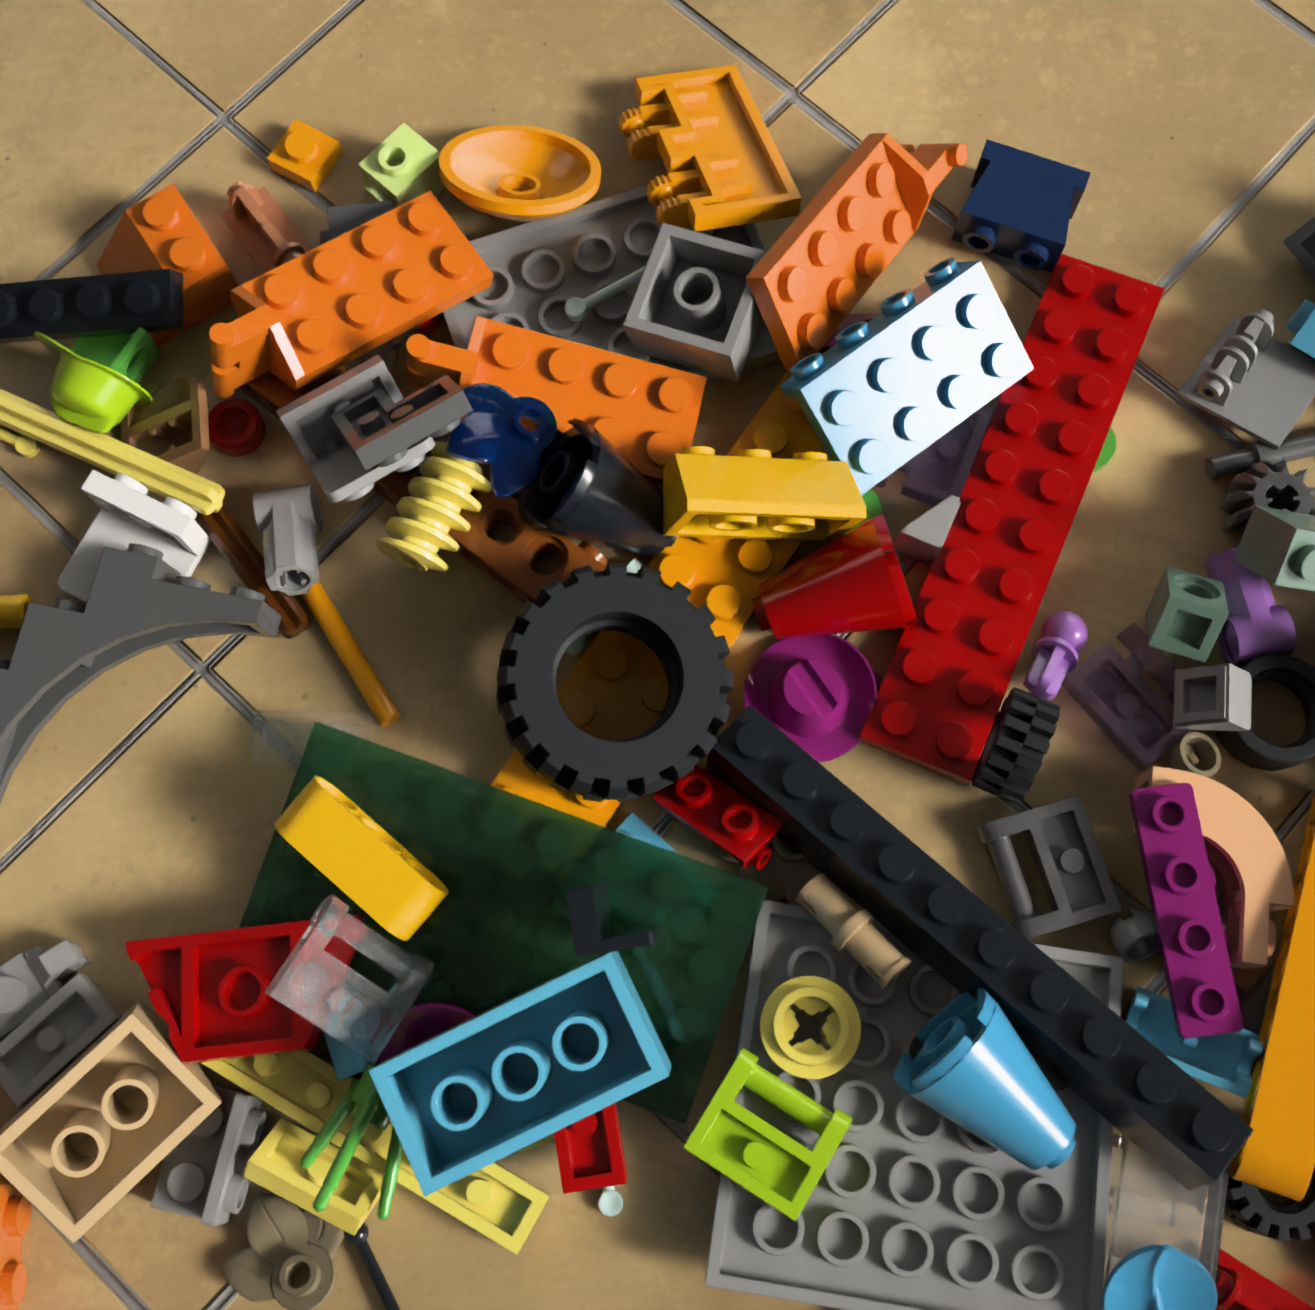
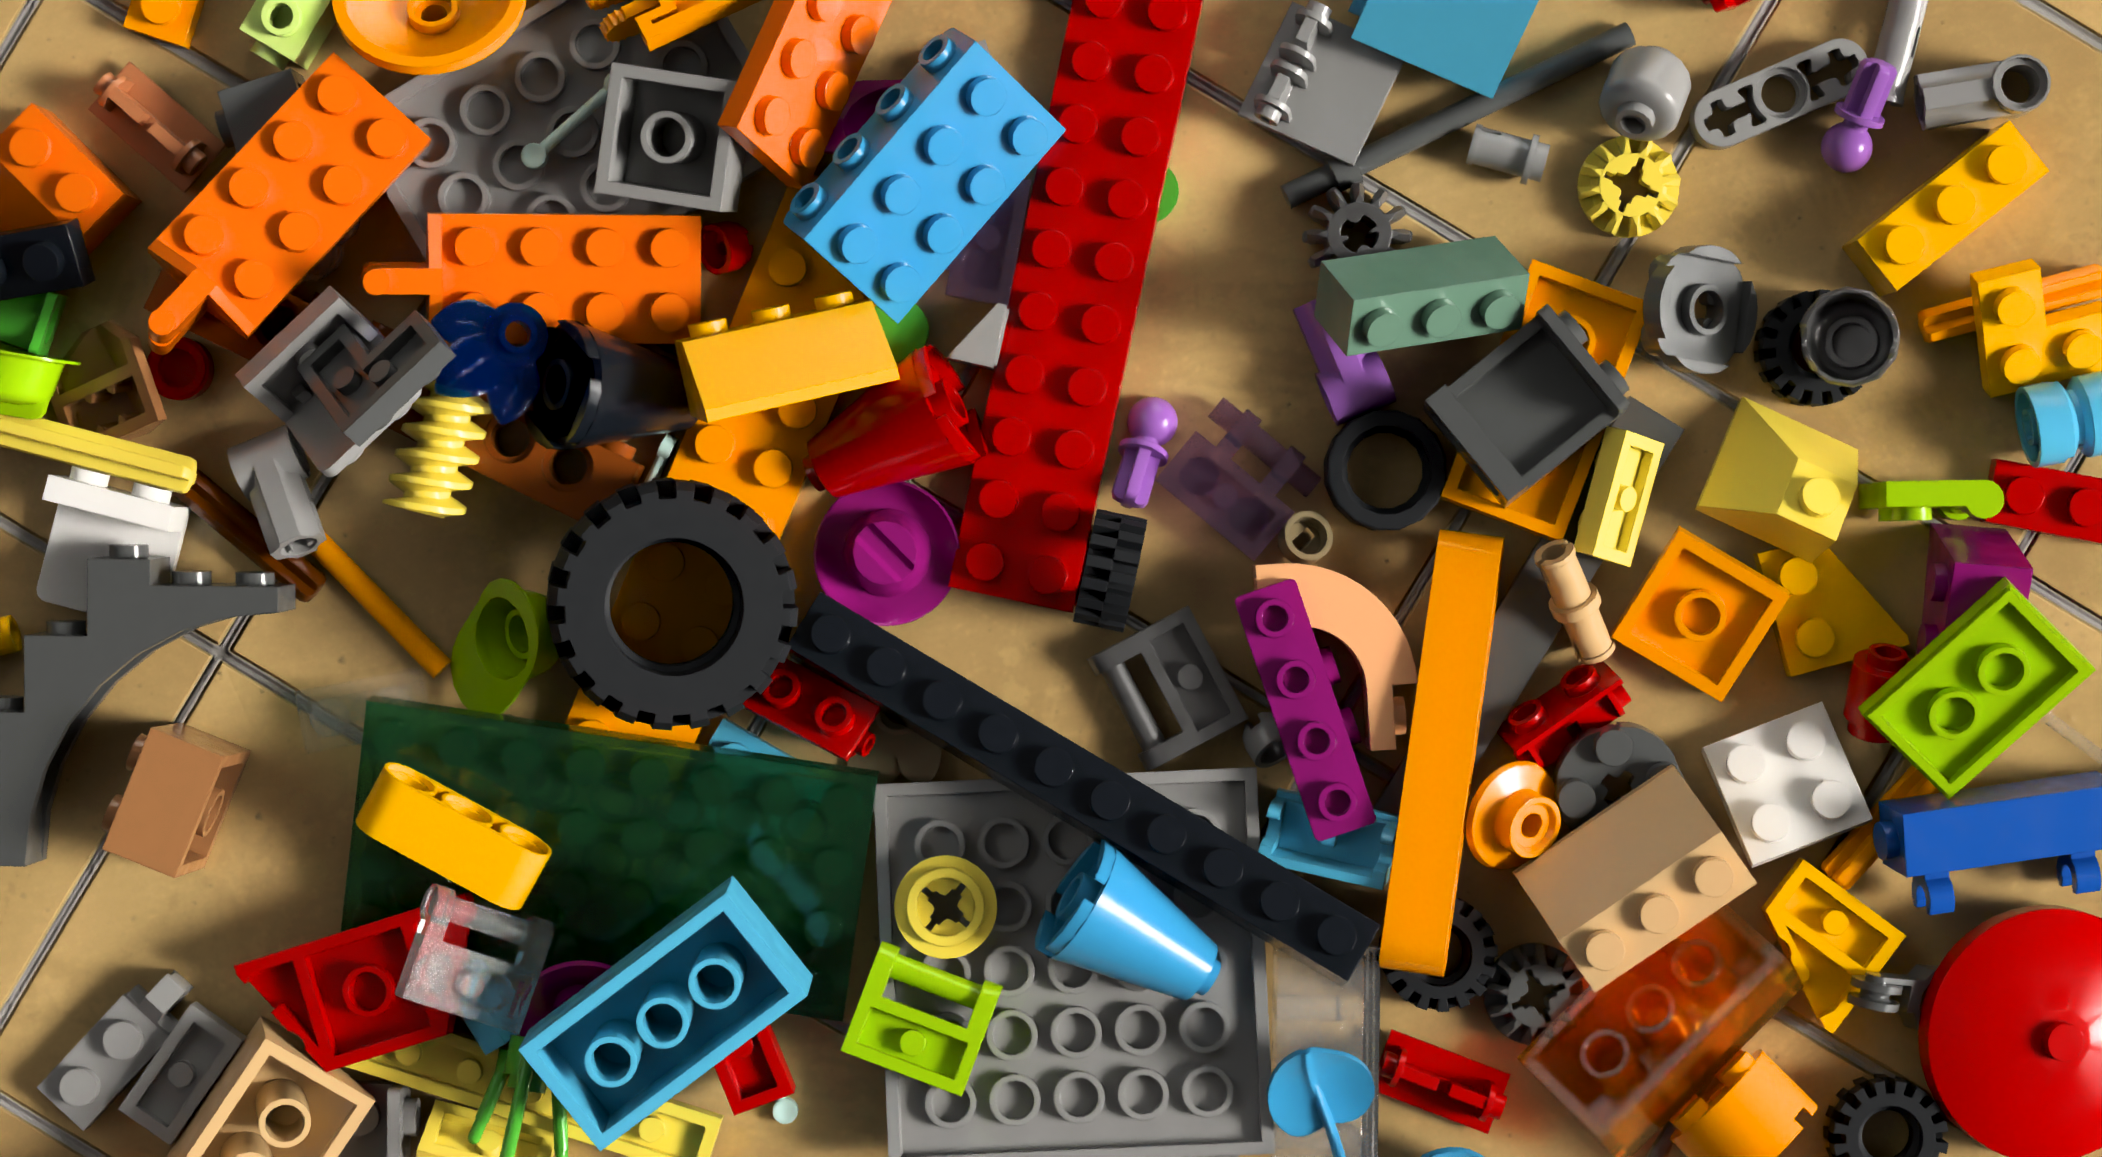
camera: 10 degrees left, 15 degrees up
black panel [566,881,665,958] -> none
tan pin [796,873,912,990] -> none
sand green brick [1145,565,1229,663] -> none
light grey slope [1173,663,1252,731] -> none
none -> medium nougat brick [101,722,251,878]
none -> lime piece [451,578,559,718]
none -> red hinge [701,221,754,275]

